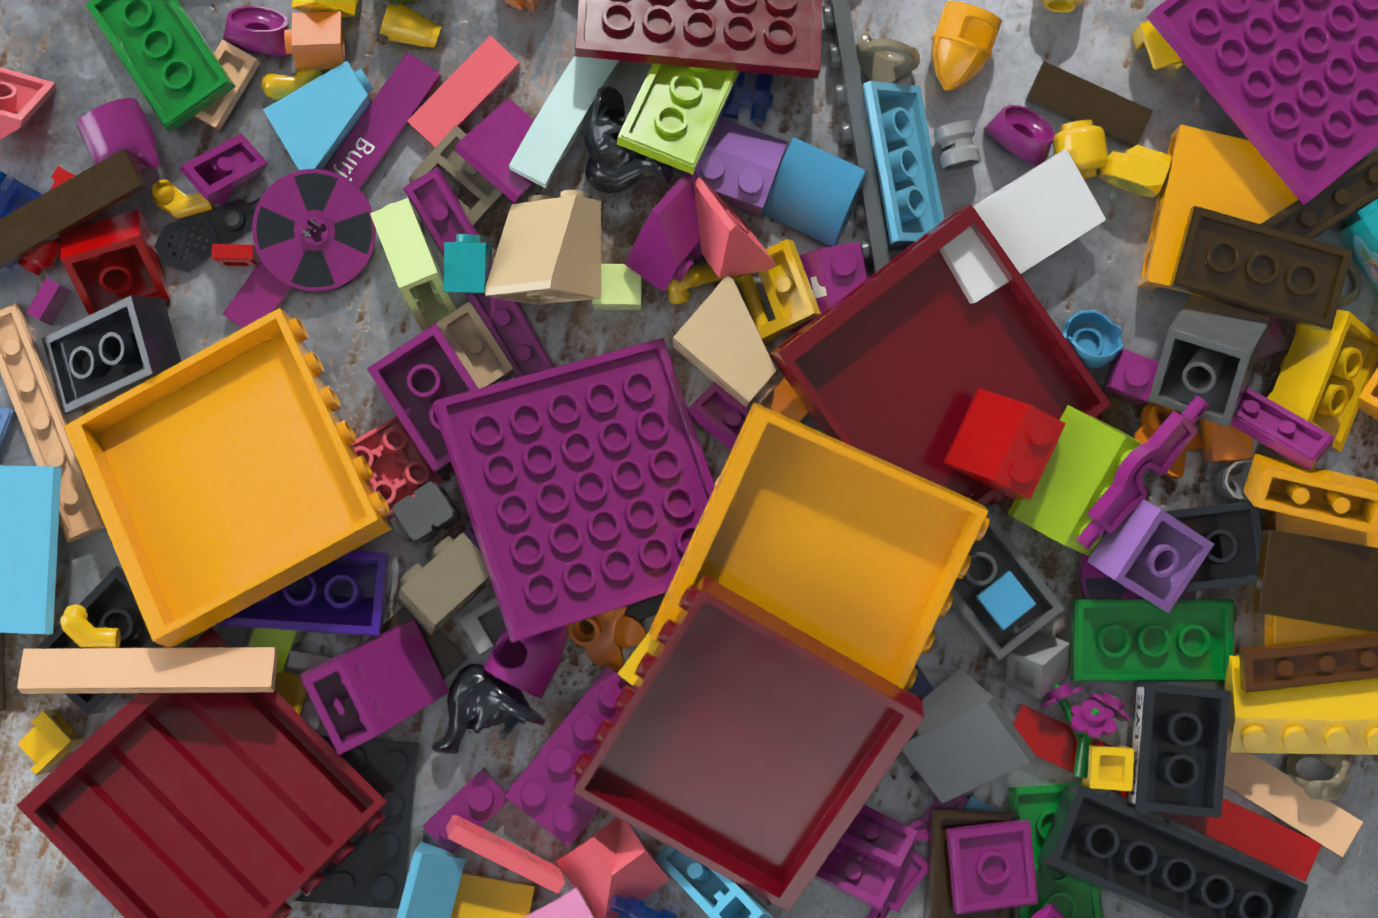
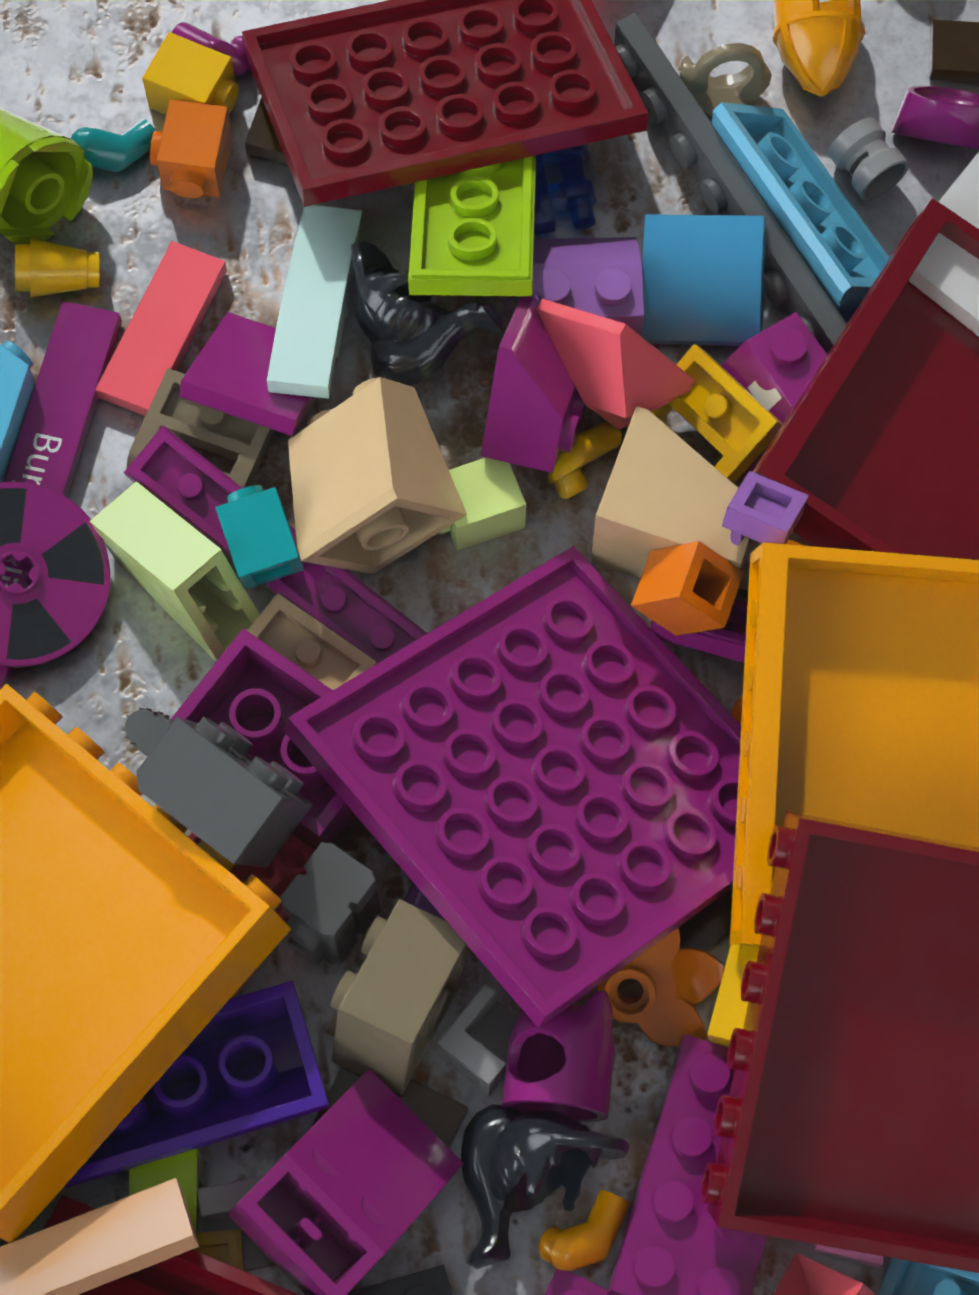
camera: 15 degrees left, 15 degrees down
none -> dark grey hinge [123,707,313,868]
none -> light orange arm [538,1190,630,1272]
none -> orange brick [631,541,744,636]
none -> medium lavender tile [722,471,809,546]

